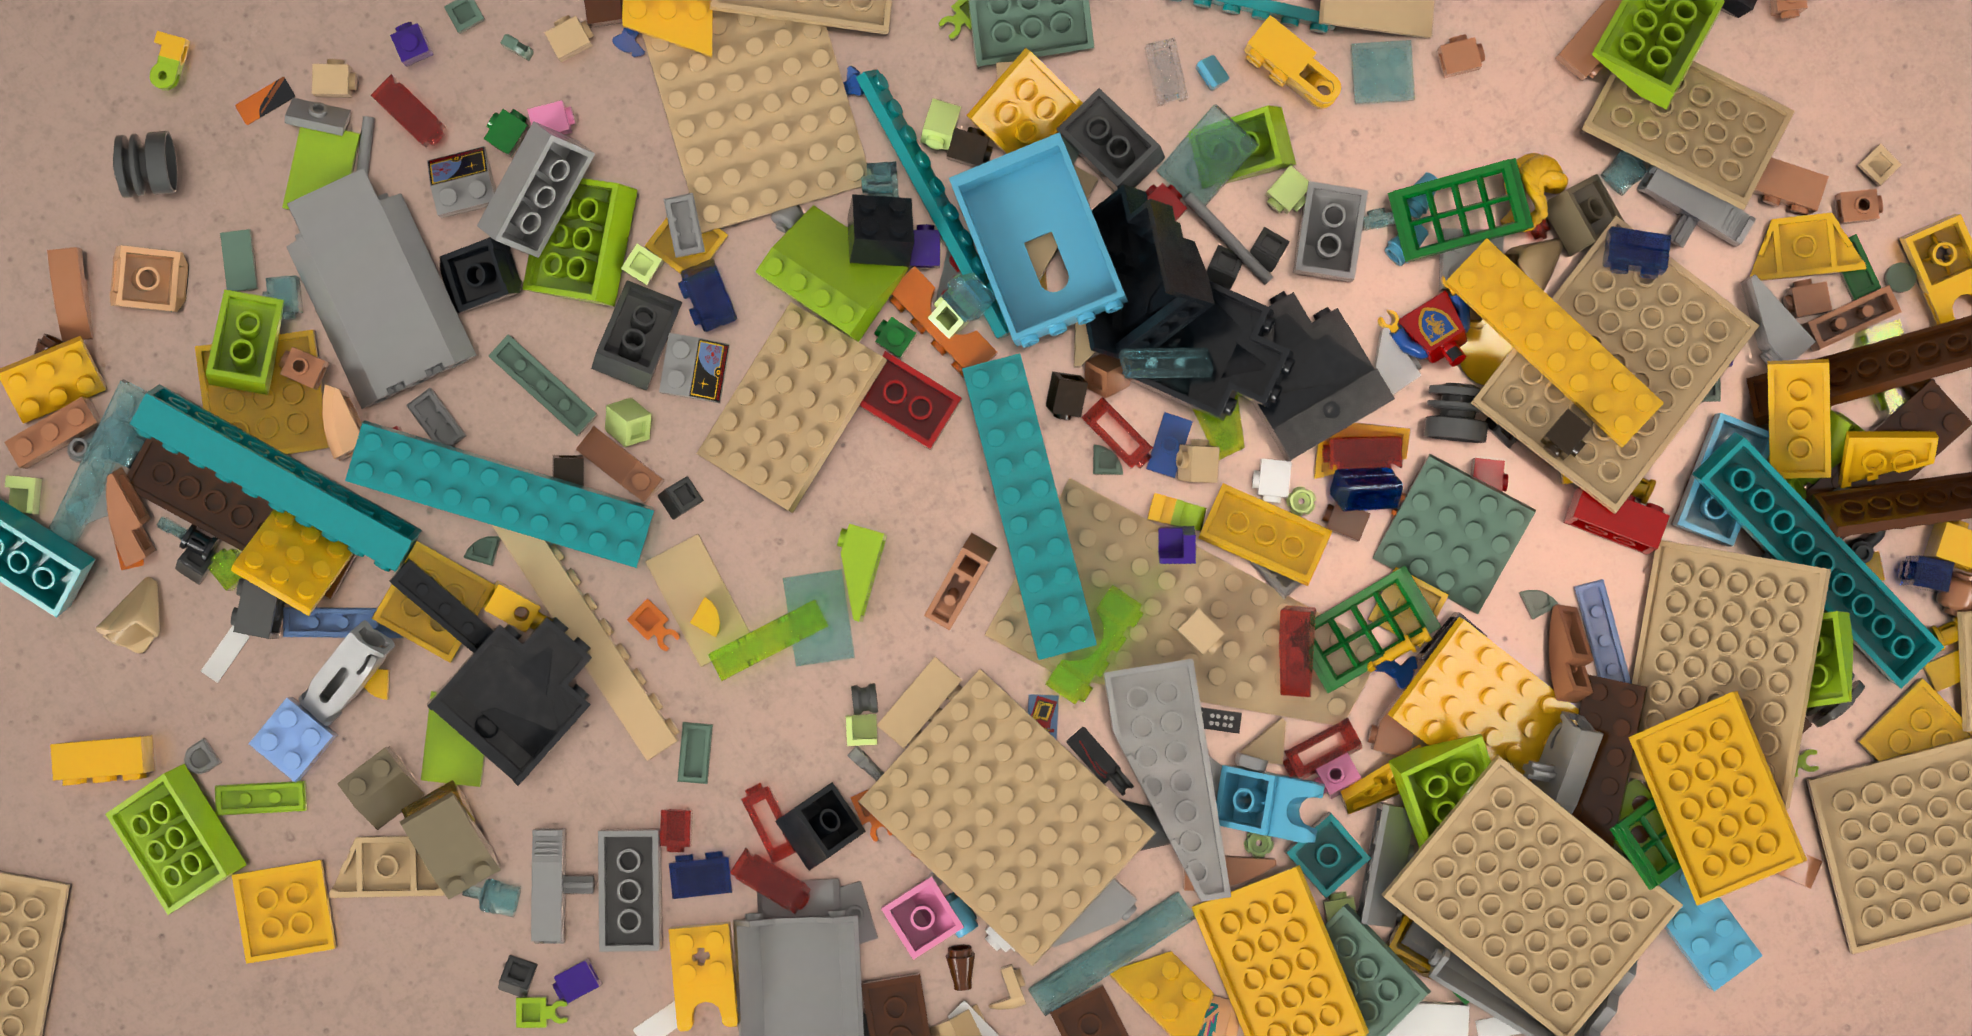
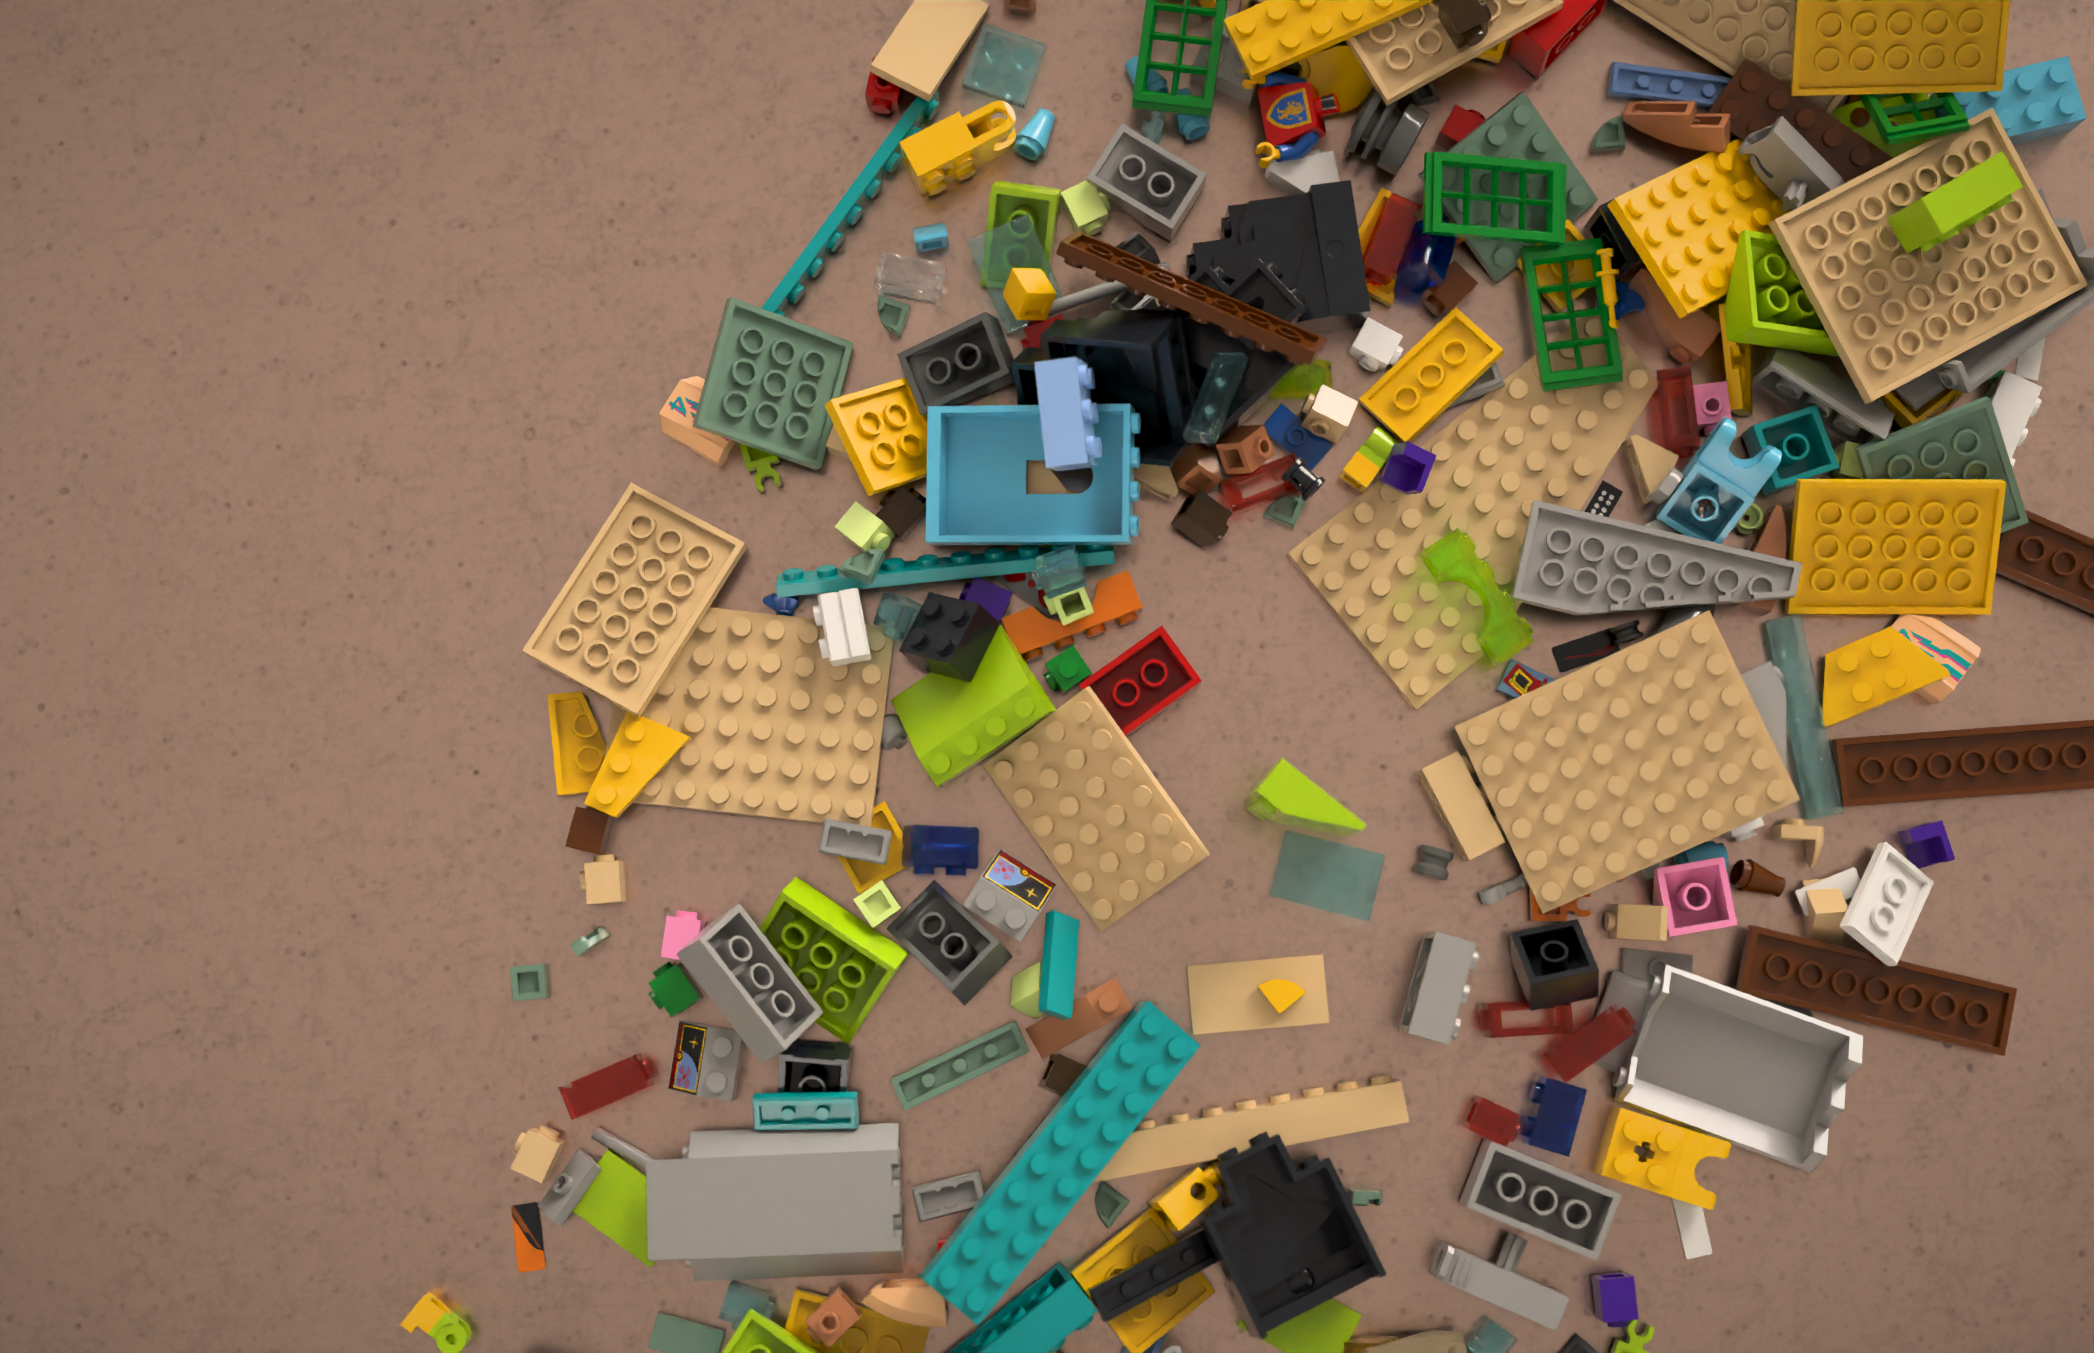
camera: 70 degrees left, 5 degrees down
dark purple brick [390,22,434,67] -> none
blue piece [612,28,645,57] -> none
orange plate [627,598,681,651] -> none
dark grey slope [658,476,704,520] -> none
sand green tile [677,722,713,784] -> none
clear neon green arch [708,599,830,681] -> none
yellowish green panel [846,714,878,746] -> none
nougat slope [924,533,997,630] -> none
teal brick [962,353,1097,660] -> none
tan brick [1177,608,1225,655] -> none
clear red slope [1279,605,1316,697] -> none
yellowish green plate [1286,487,1316,516] -> none
none -> teal tile [752,1092,859,1130]
none -> white brick [813,588,872,667]
none -> sand green tile [840,549,885,584]
none -> sand green tile [877,295,911,339]
none -> yellow panel [1003,268,1057,320]
none -> medium azure cone [1014,108,1056,160]
none -> light blue brick [1034,357,1103,471]
none -> teal tile [1038,910,1079,1020]
none -> reddish brown plate [1056,231,1327,366]
none -> nougat brick [1215,424,1275,474]
none -> black bush [1281,456,1326,502]
none -> sand green tile [1348,1188,1383,1206]
none -> light grey brick [1398,931,1479,1045]
none -> green piece [1423,151,1567,245]
none -> tan slope [1604,904,1668,941]
none -> lime brick [1886,151,2023,254]

